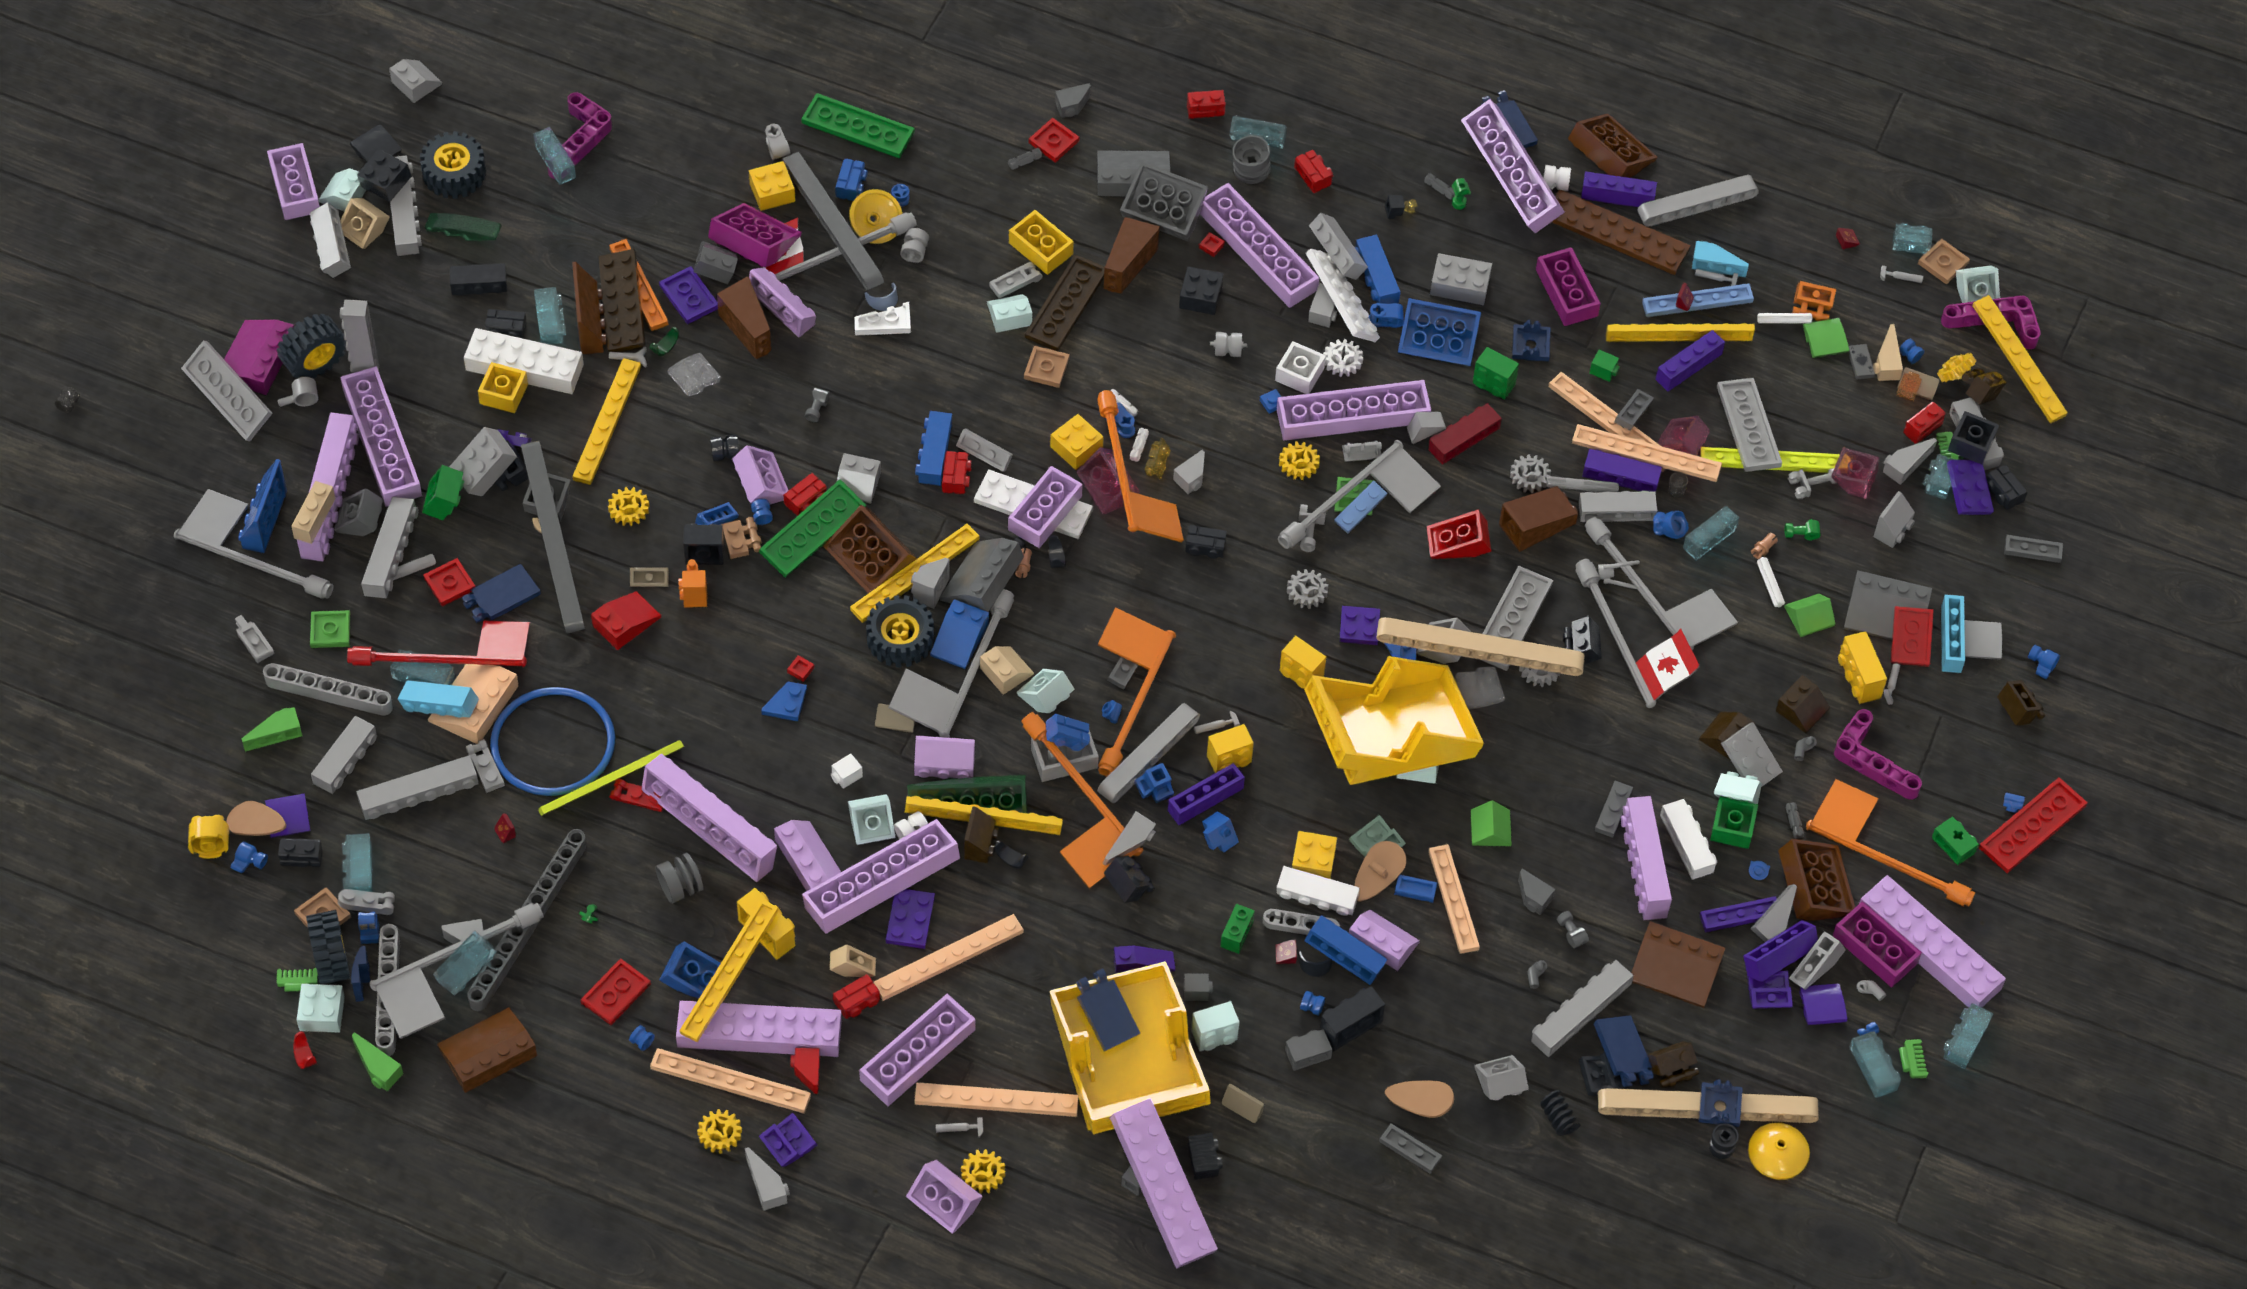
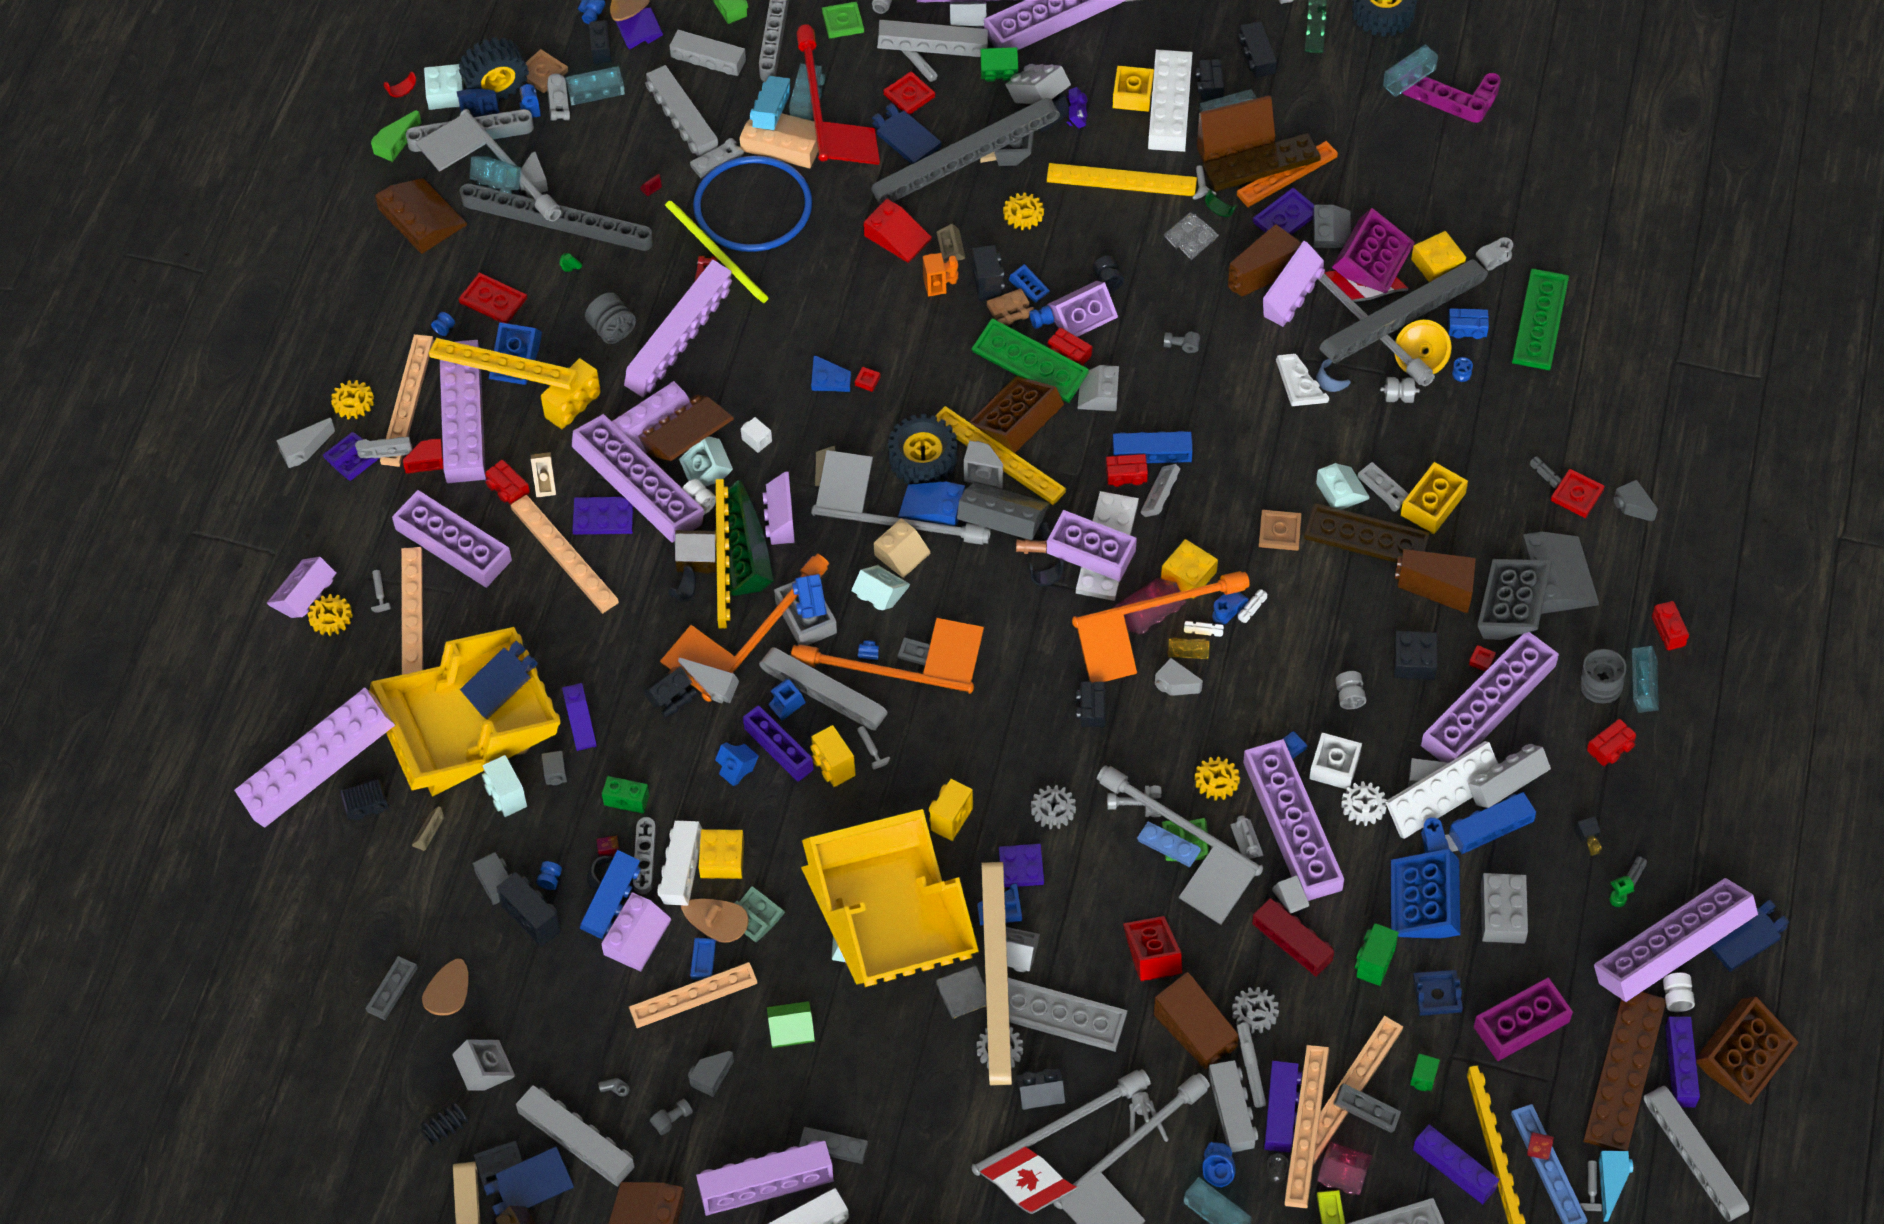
camera: 85 degrees right, 0 degrees up
none -> light grey hinge [355,437,413,458]
none -> reddish brown slope [638,395,734,461]

